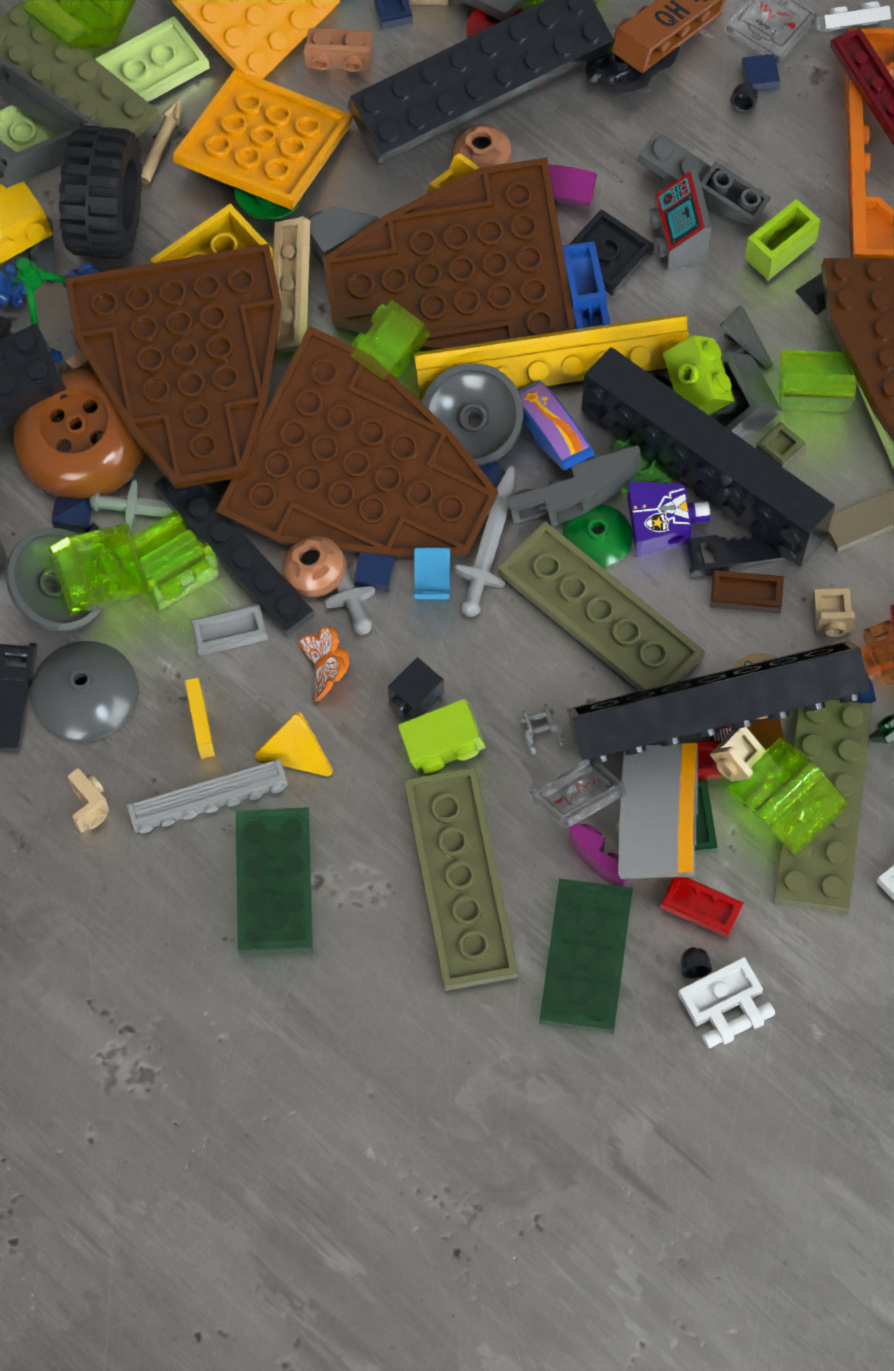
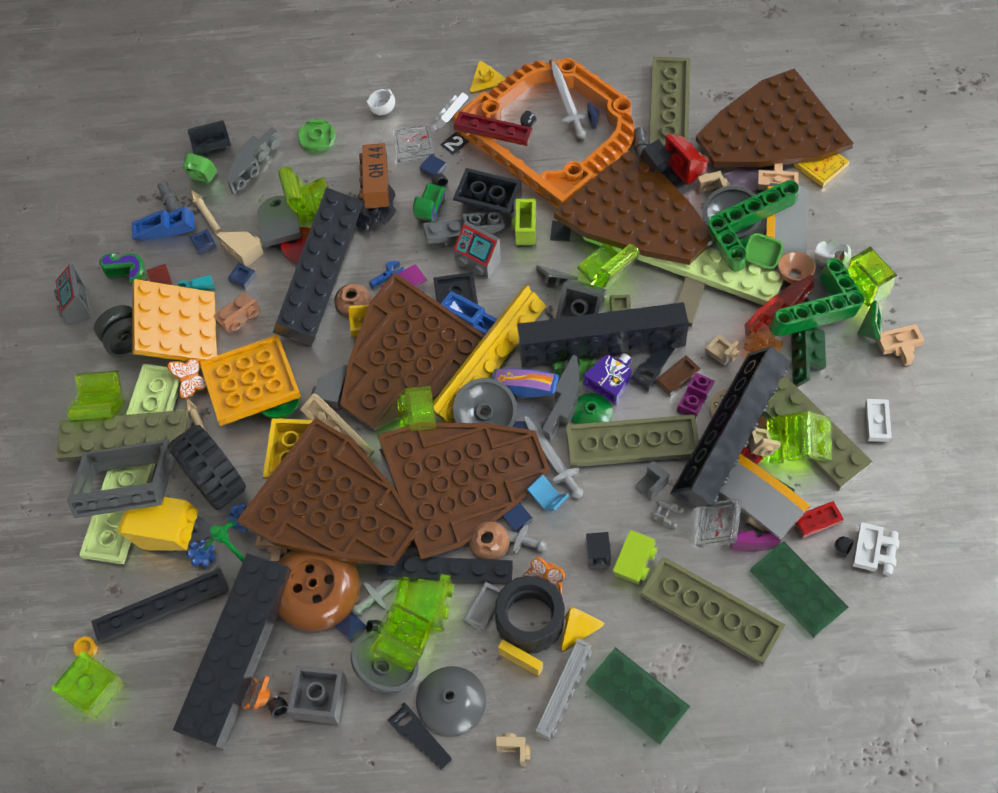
camera: 45 degrees left, 5 degrees down
lime brick [663,335,734,415] -> none
none -> orange animal [168,358,207,399]
none -> blue bar [369,261,404,288]
none -> green animal [413,183,447,223]
none -> black sticker [440,132,469,155]
none -> black slope [453,168,522,215]
none -> black tyre [495,575,565,654]
none -> dark grey panel [635,461,670,501]
none -> magenta slope [676,373,715,419]

